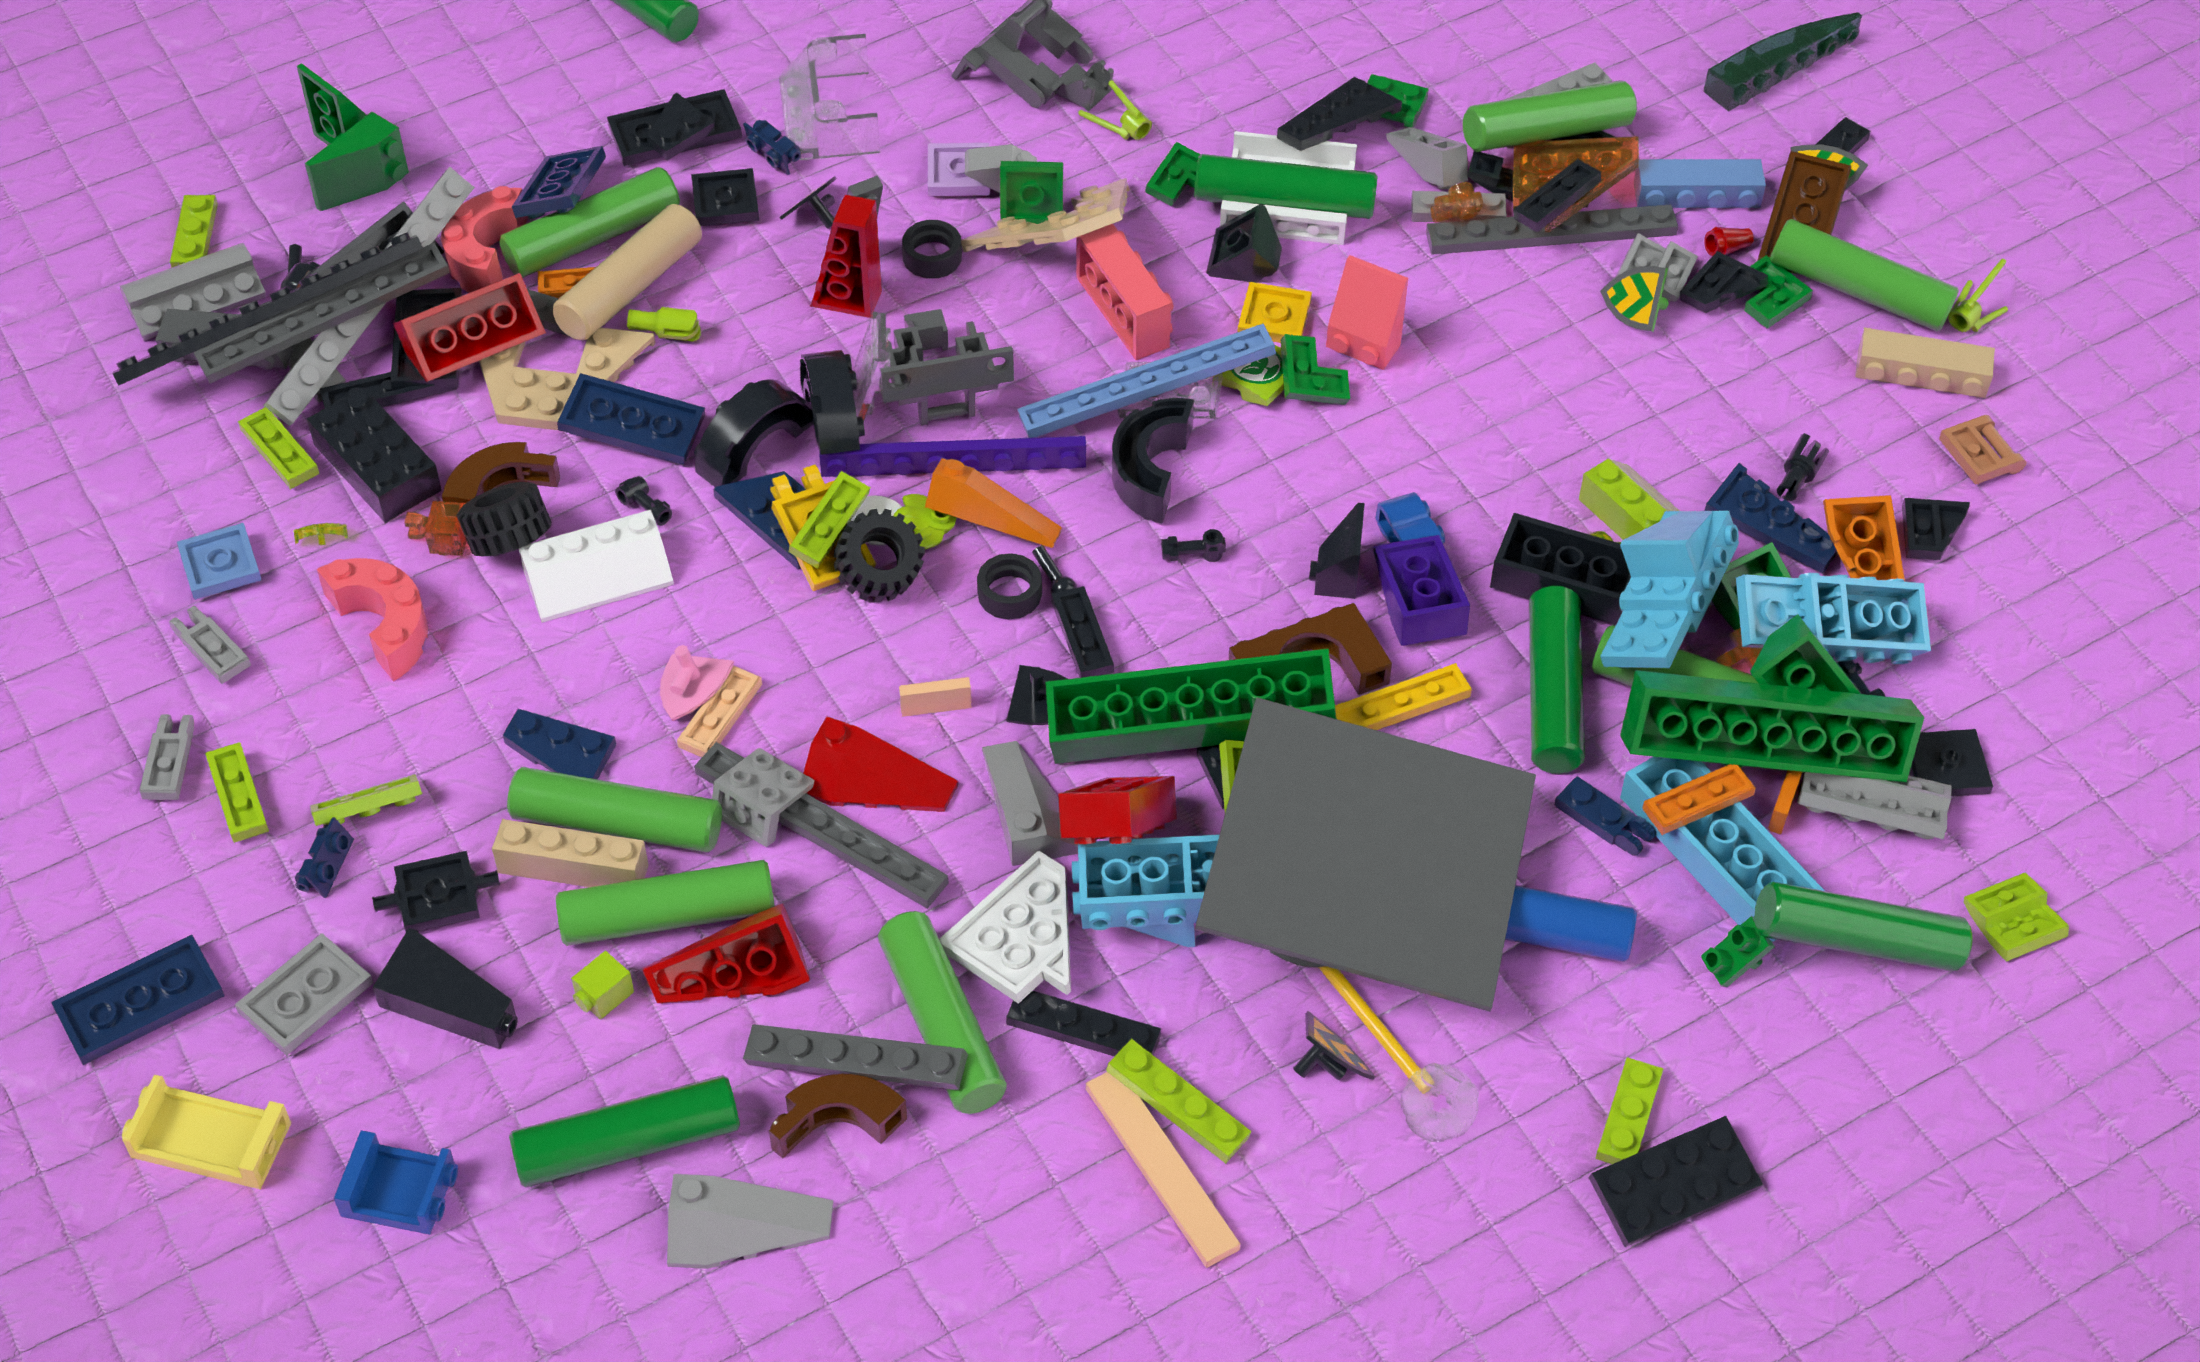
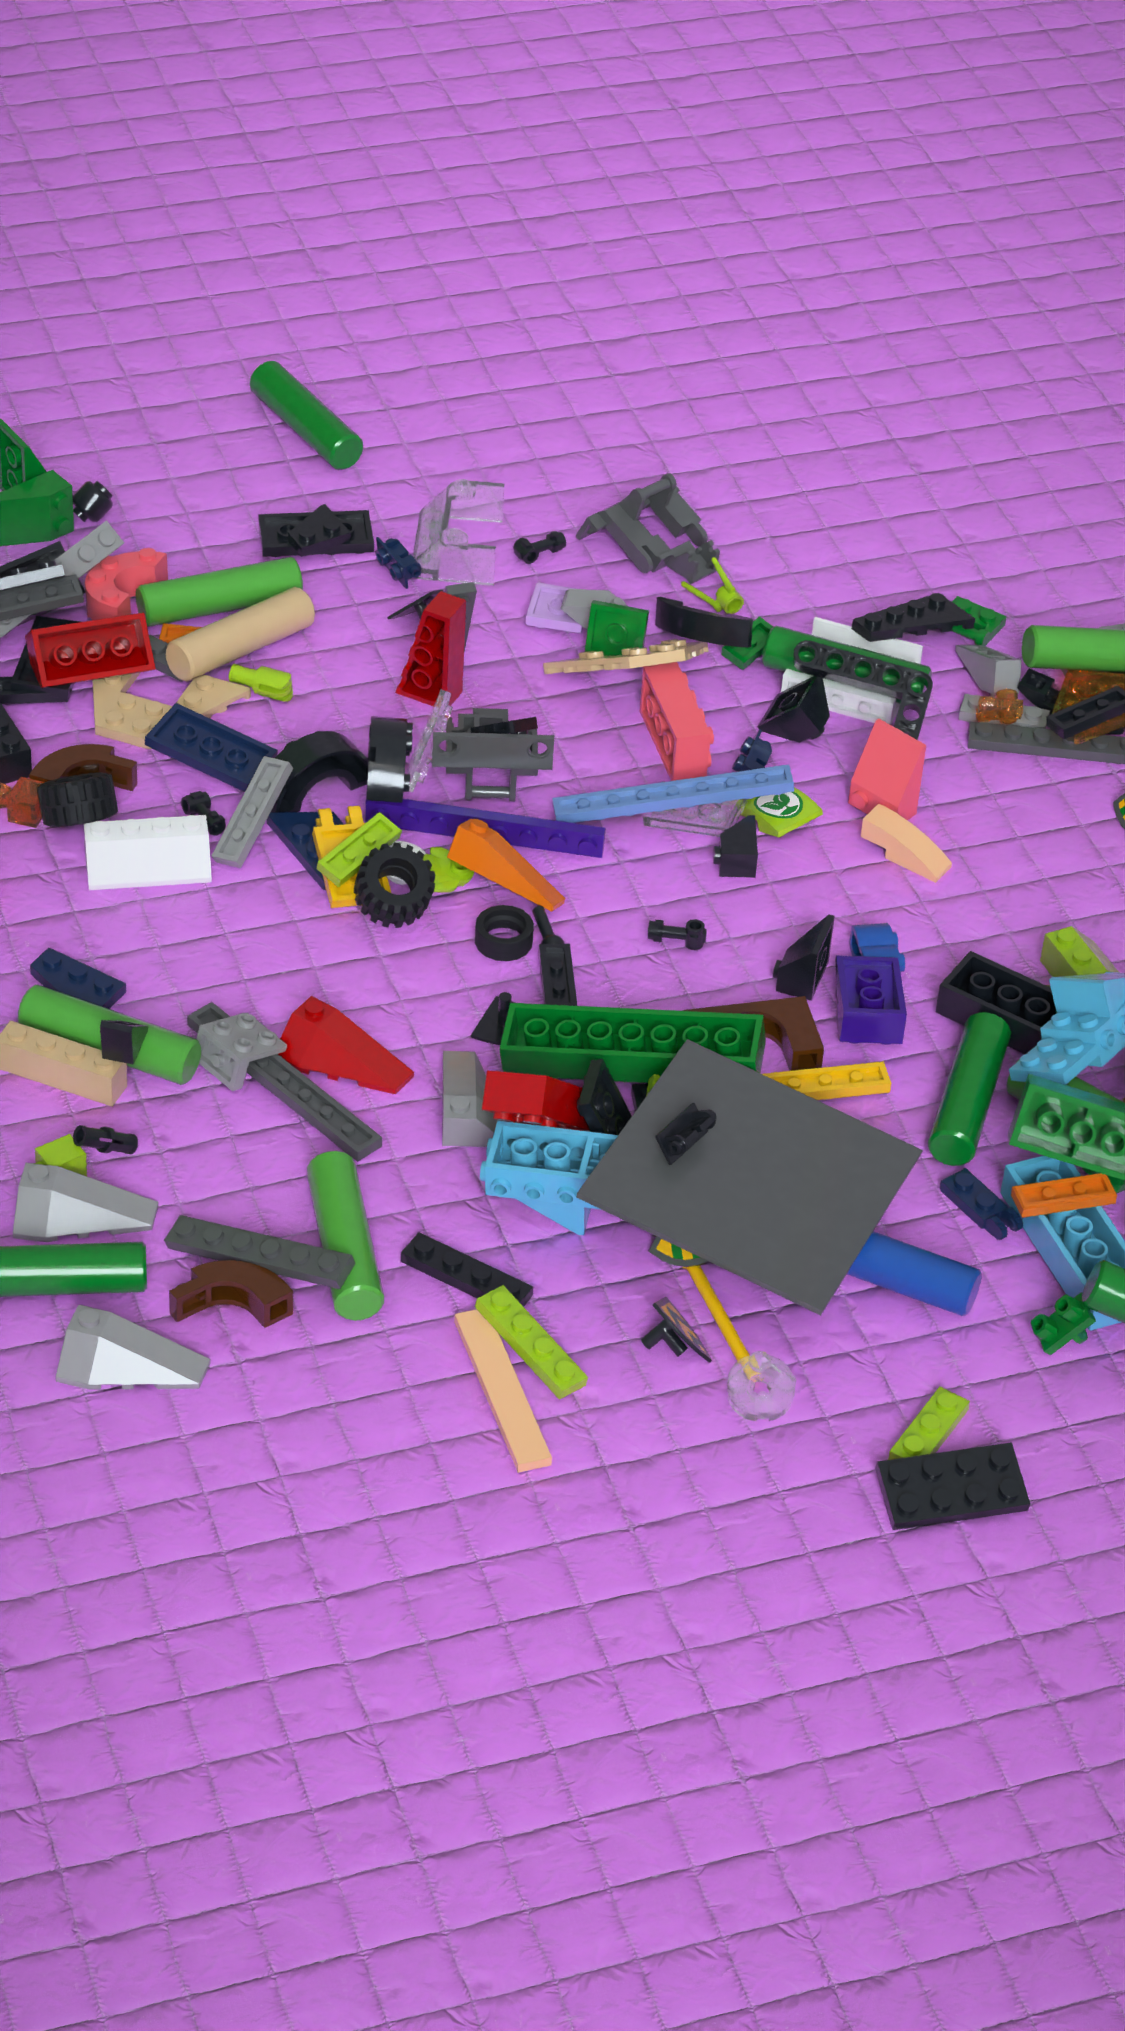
camera: 10 degrees right, 10 degrees down
dark blue plate [511,146,606,219] -> none
bright green cylinder [556,860,775,946] -> none
red wedge [642,903,811,1003] -> none
bright pink shield [660,645,734,721] -> none
light nougat tile [677,665,762,757] -> none
black plate [691,168,759,226] -> none
tile [899,677,971,717] -> none
black tyre [902,220,962,278] -> none
white wing [939,851,1071,1004] -> none
black brick [1112,398,1194,523] -> none
yellow tile [1237,282,1312,343] -> none
green plate [1280,334,1350,405] -> none
none -> light grey wedge [13,1163,158,1242]
none -> black head [73,481,113,522]
none -> black pin [73,1125,138,1155]
none -> black slope [100,1020,148,1065]
none -> light grey plate [211,756,293,868]
none -> black wing [470,717,538,734]
none -> black bar [513,531,566,564]
none -> black plate [577,1059,632,1135]
none -> black slope [655,597,753,648]
none -> black hinge [655,1103,717,1165]
none -> black slope [713,815,758,878]
none -> dark blue hinge [732,729,772,772]
none -> black beam [793,640,933,740]
none -> light nougat slope [861,804,952,883]

